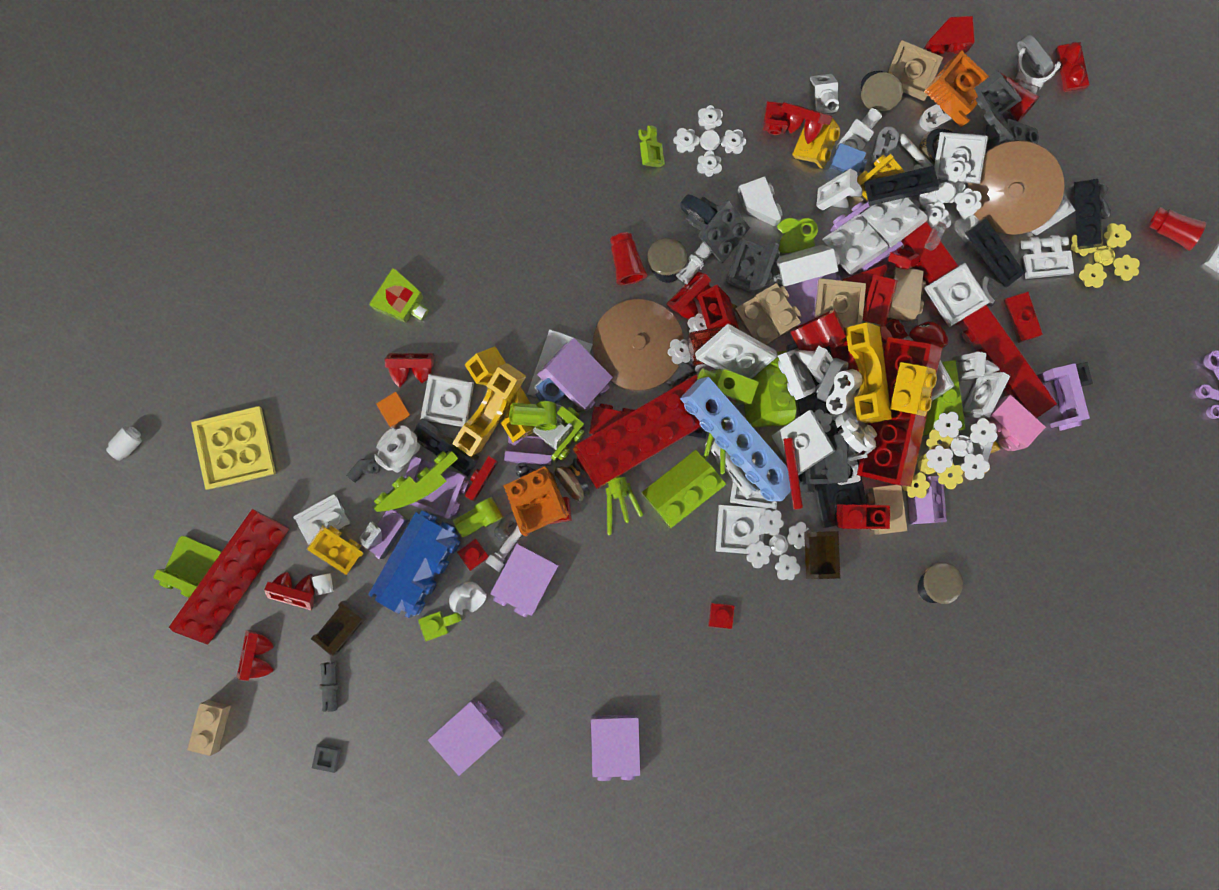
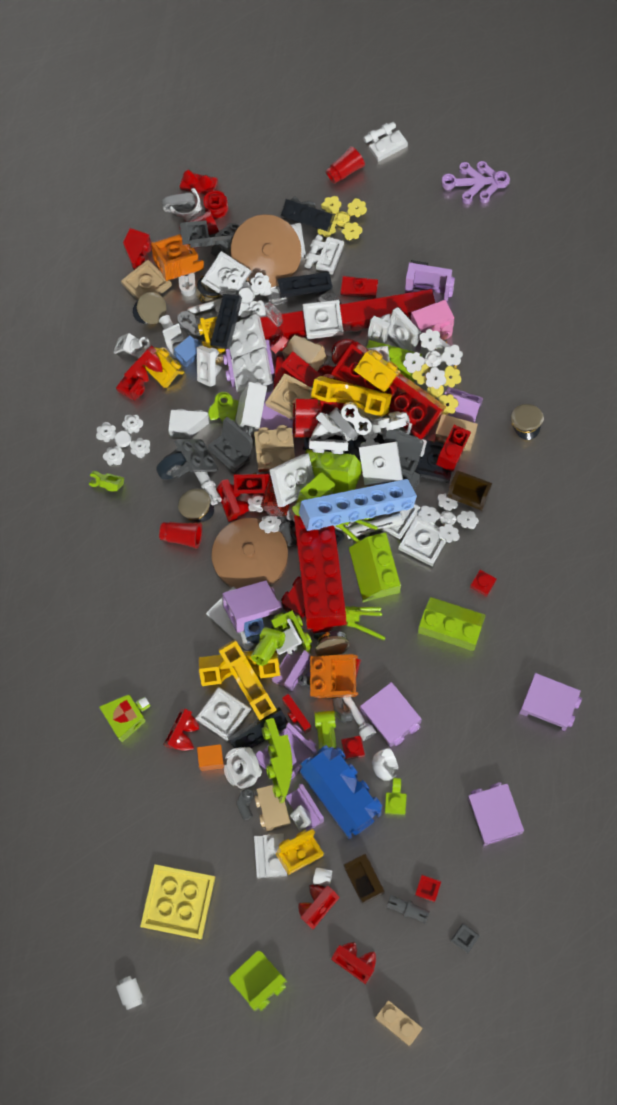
camera: 60 degrees left, 15 degrees down
red plate [169,509,289,645] -> none
red bar [783,437,803,510] -> none
none -> red wheel [203,190,229,219]
none -> tan brick [254,785,291,832]
none -> red plate [415,875,441,903]
none -> lime slope [418,597,486,651]

